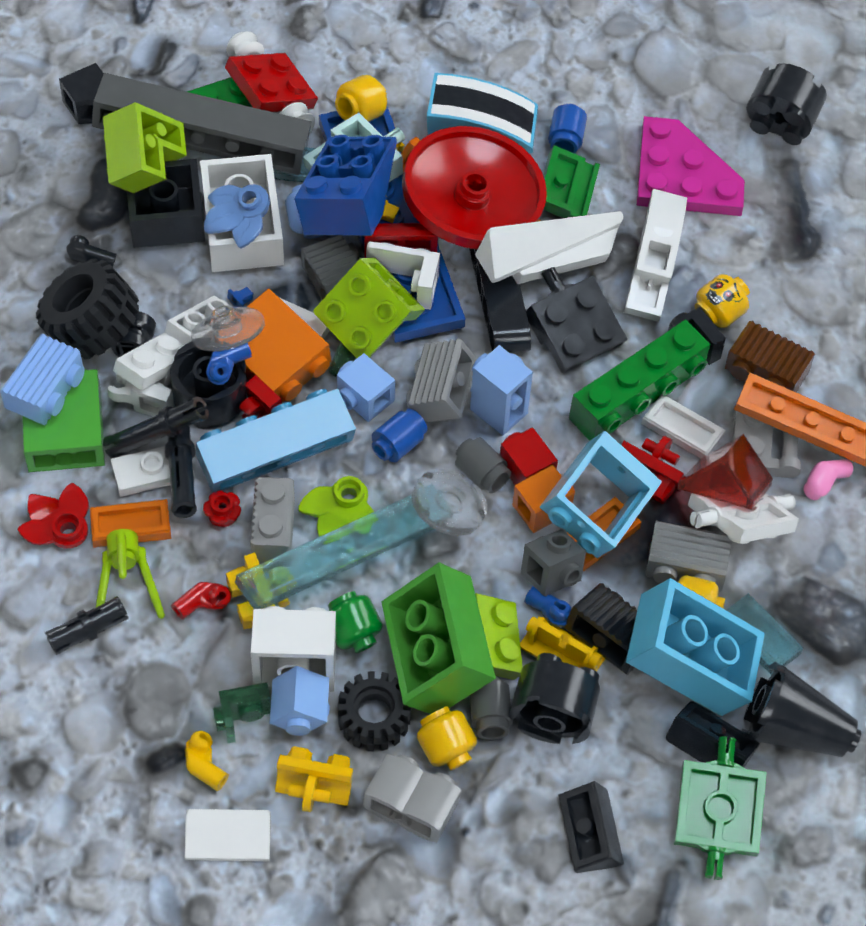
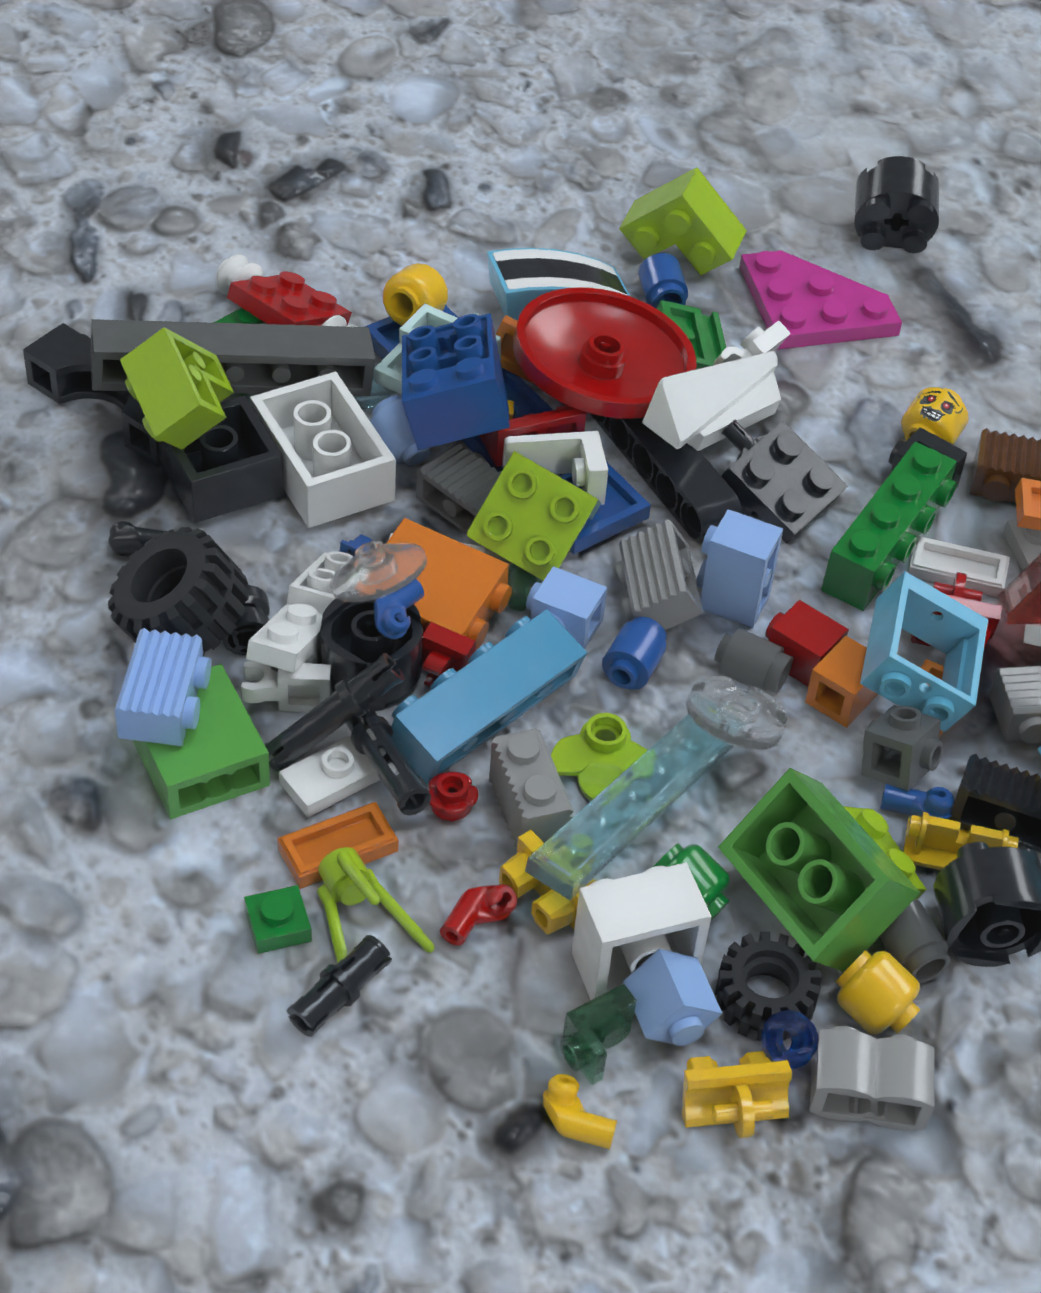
camera: 20 degrees left, 10 degrees down
red plate [17,483,89,549] -> none
white slope [185,809,271,861] -> none
medium blue plate [204,184,270,249] -> none
white slope [623,189,687,322] -> none
none -> green plate [244,885,312,954]
none -> lime brick [619,167,747,276]
none -> white plate [713,321,791,365]
none -> clear blue plate [761,1010,819,1069]

